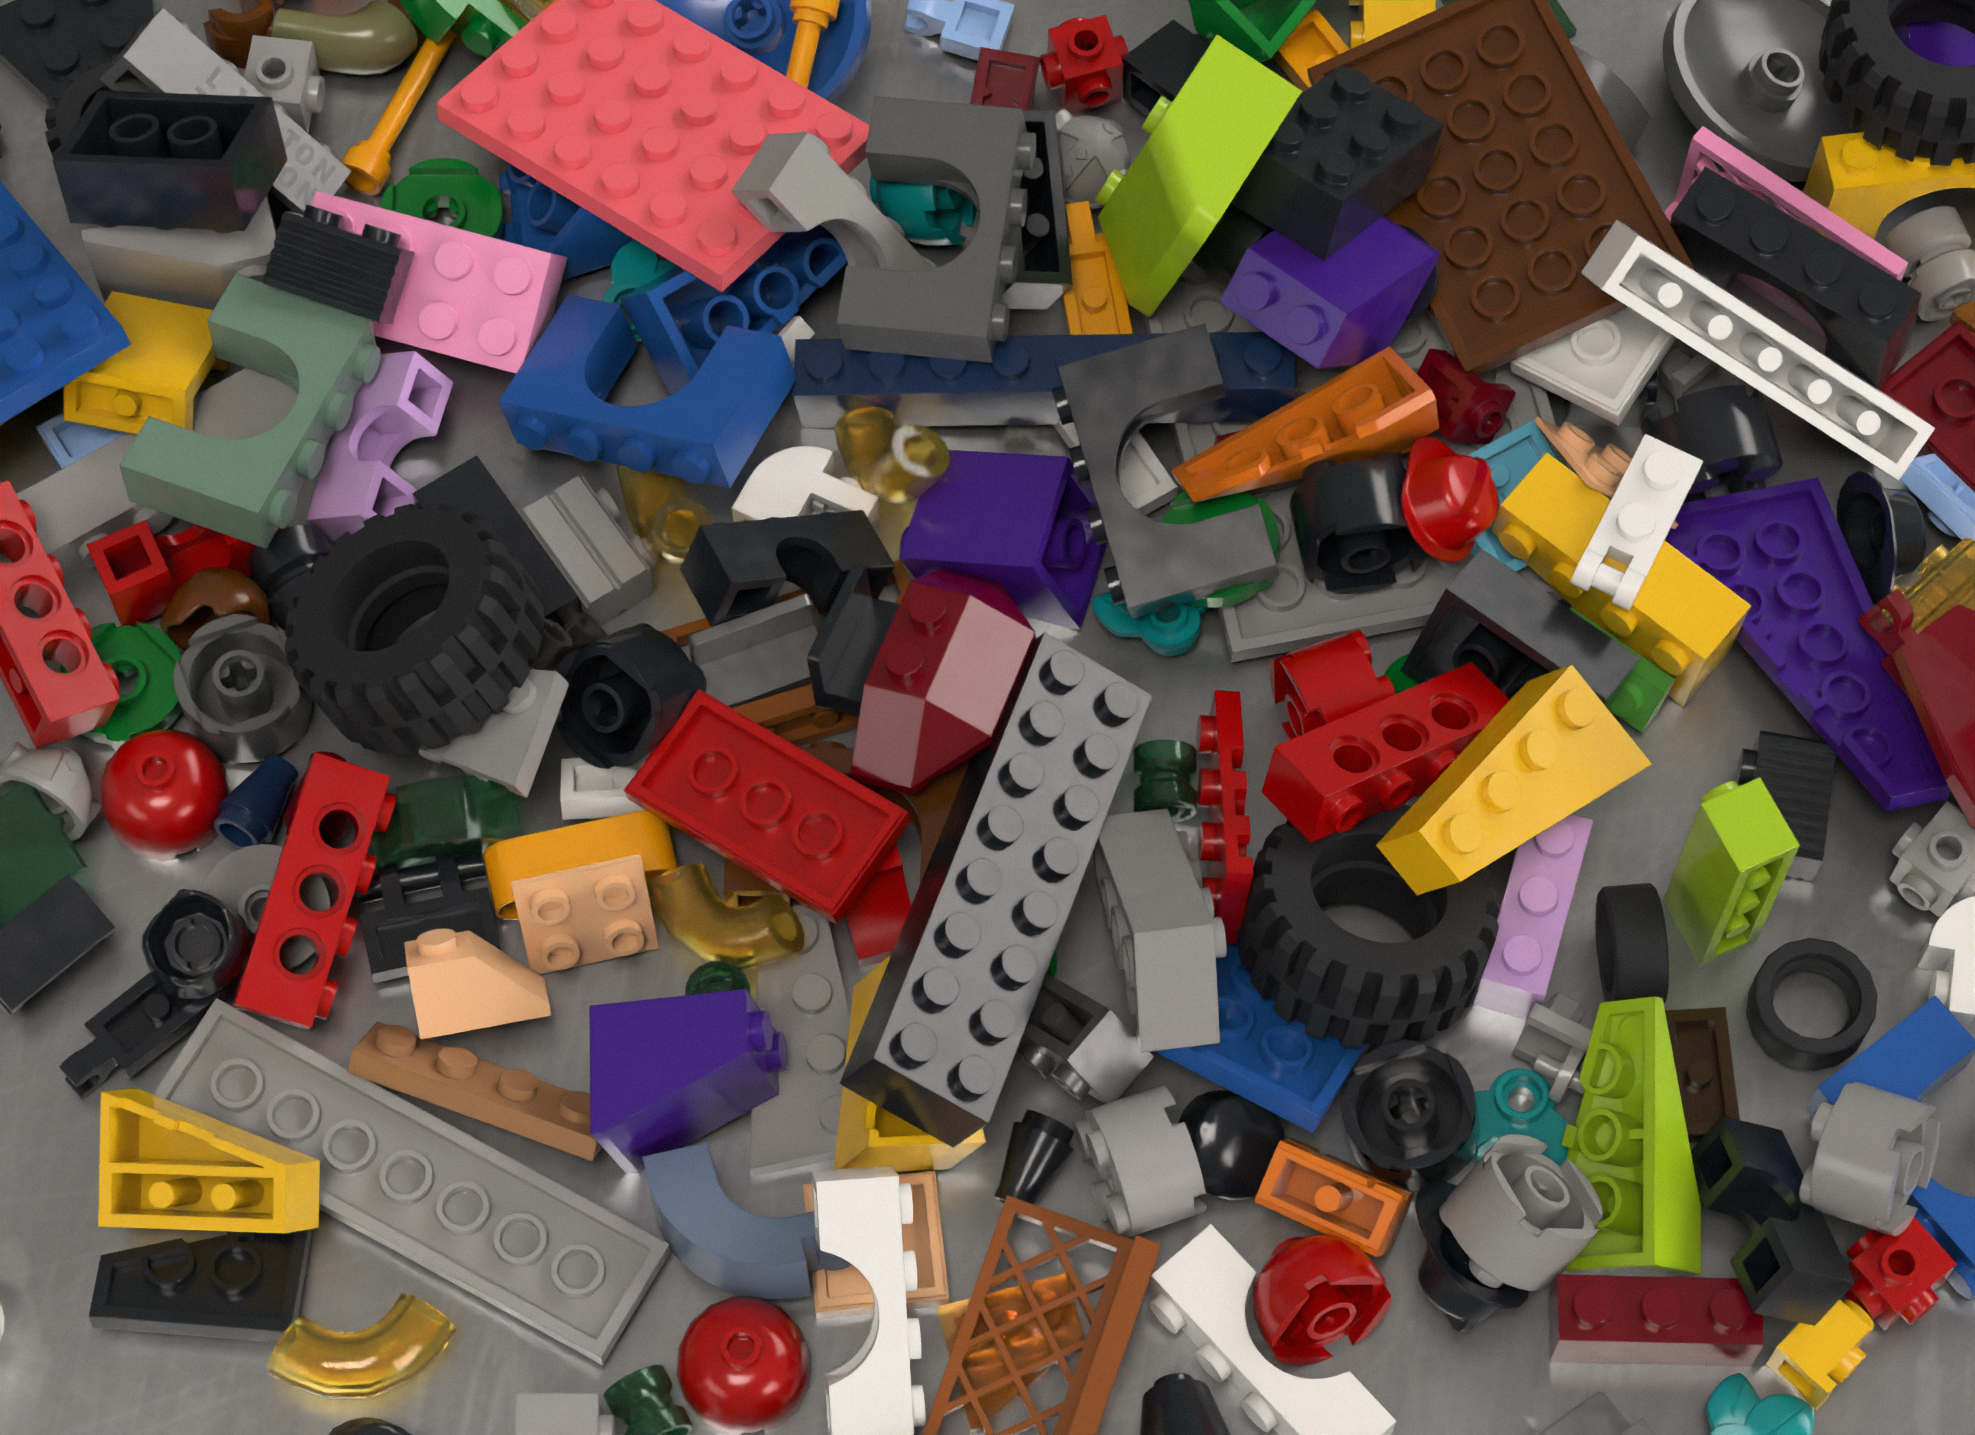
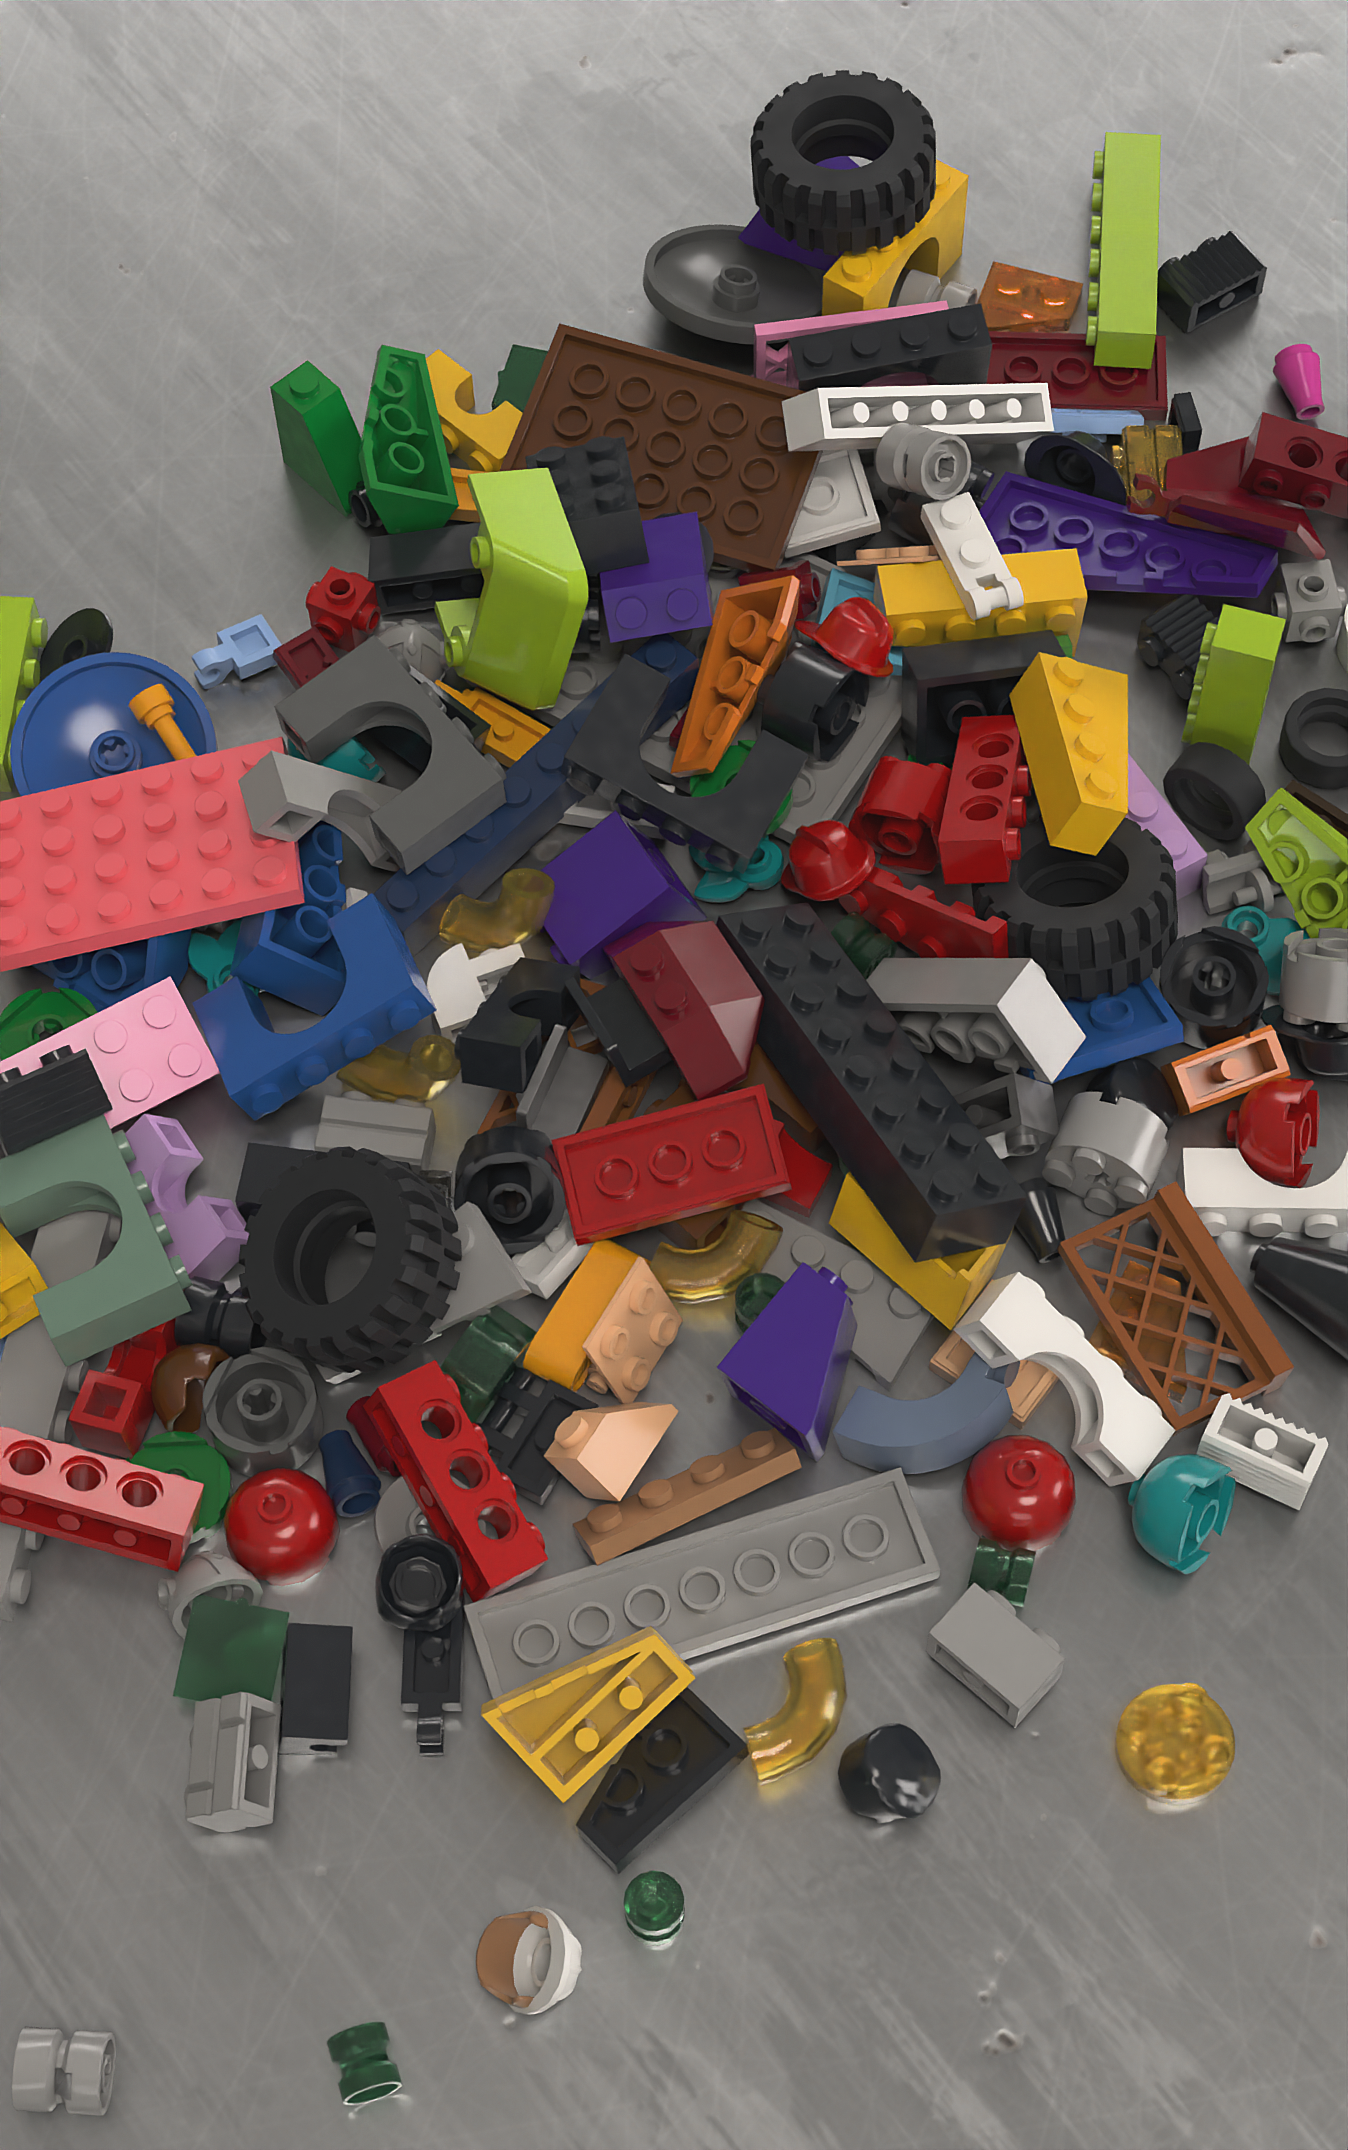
camera: 45 degrees left, 5 degrees down
none -> clear green wheel [624,1871,685,1946]
none -> red piece [781,820,876,901]
none -> light grey wheel [876,423,971,500]

